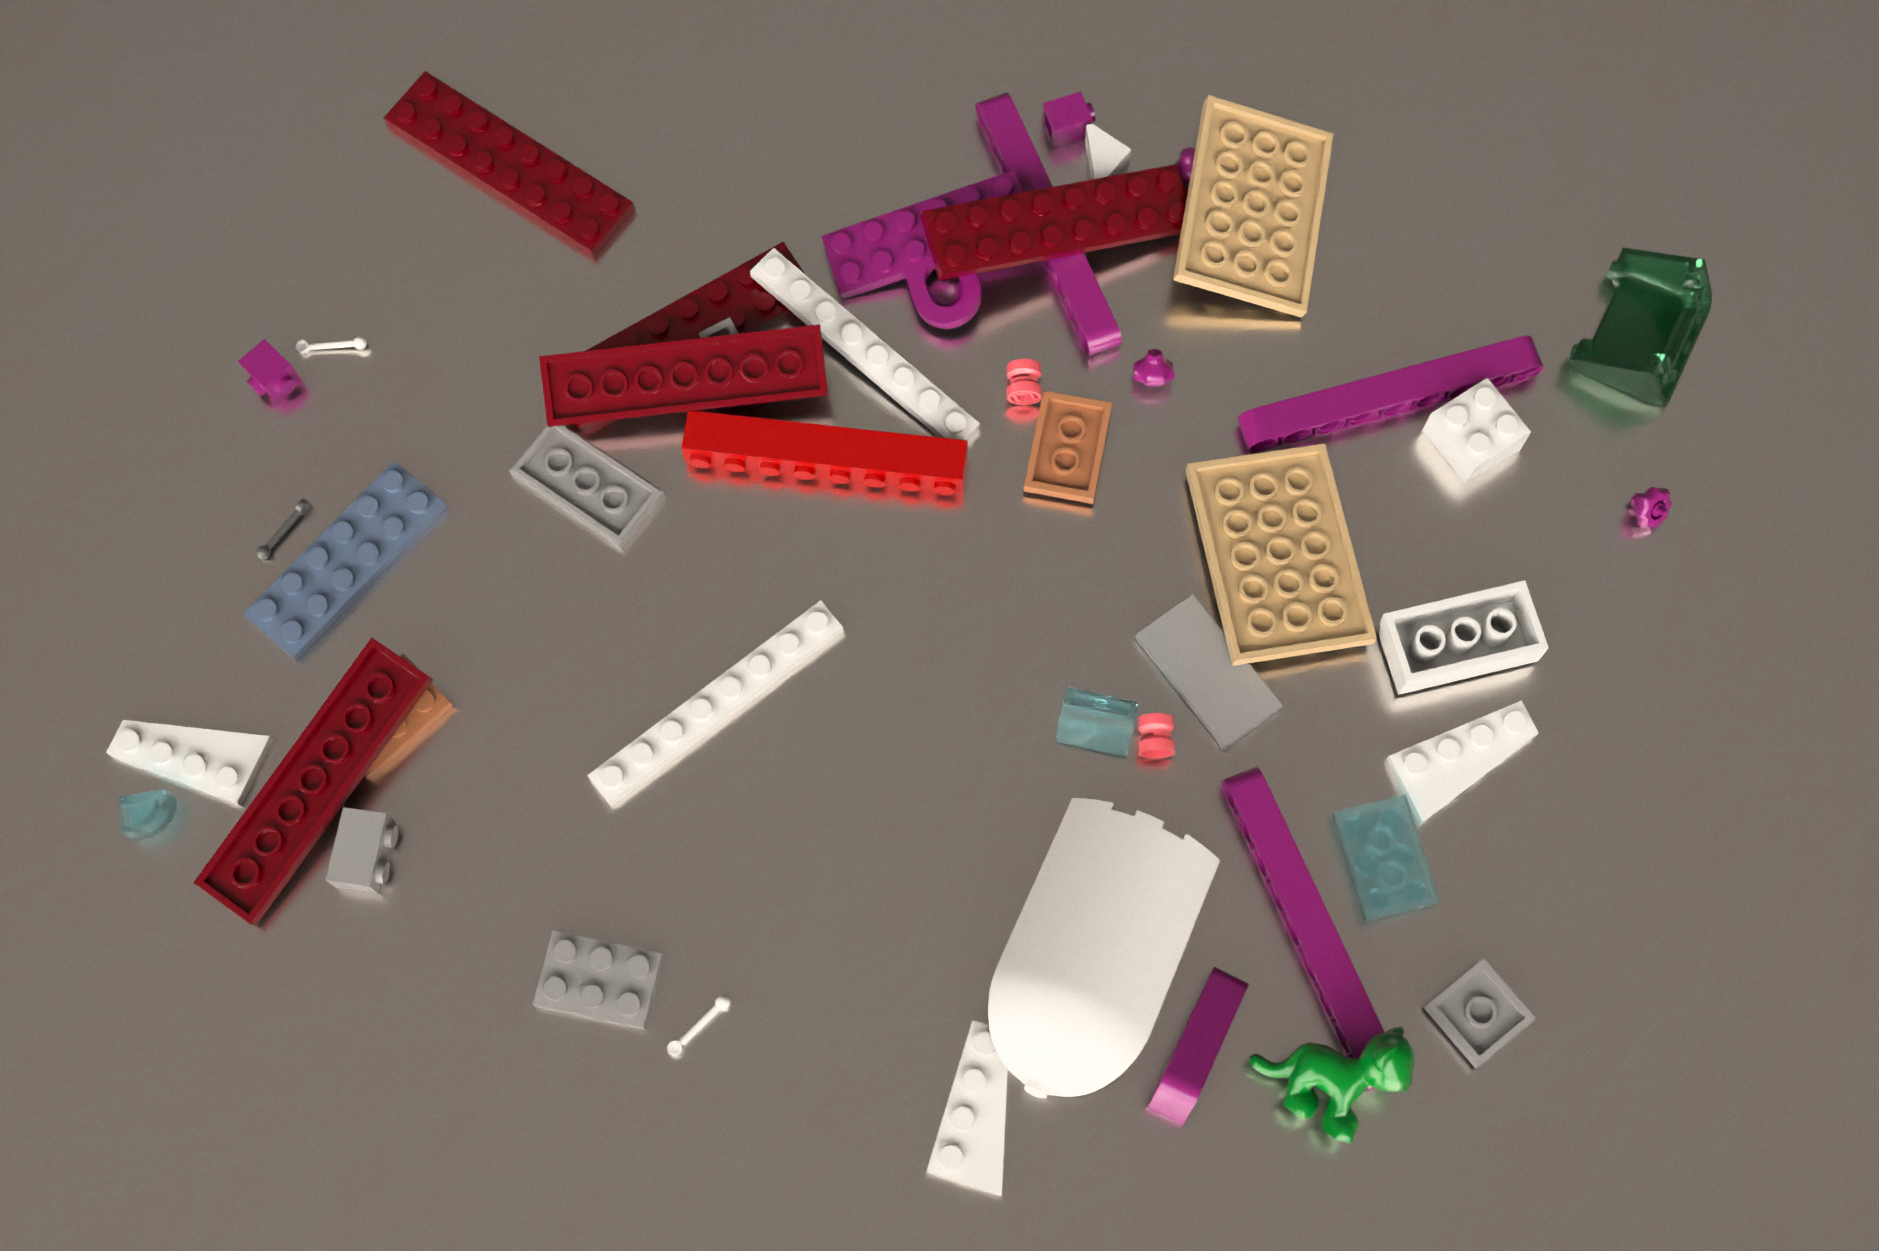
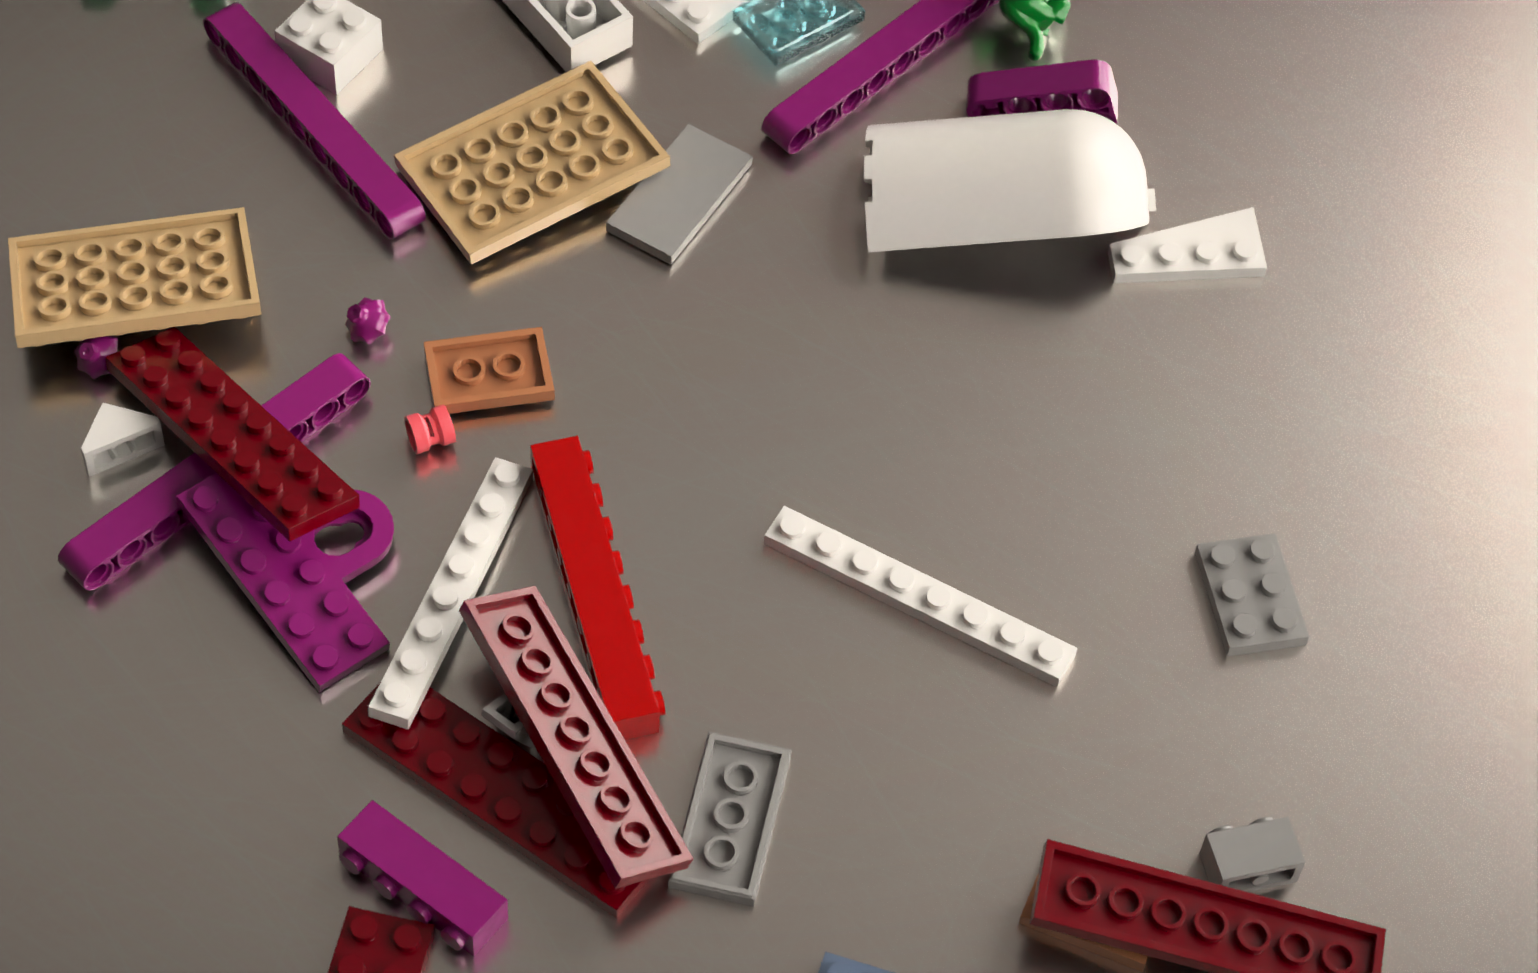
camera: 120 degrees left, 15 degrees down
white hinge [667,995,730,1057] -> none
magenta brick [1042,91,1096,148] -> none
clear light blue panel [1056,687,1139,756] -> none
coral wheel [1137,713,1175,758] -> none
none -> magenta brick [337,800,508,957]

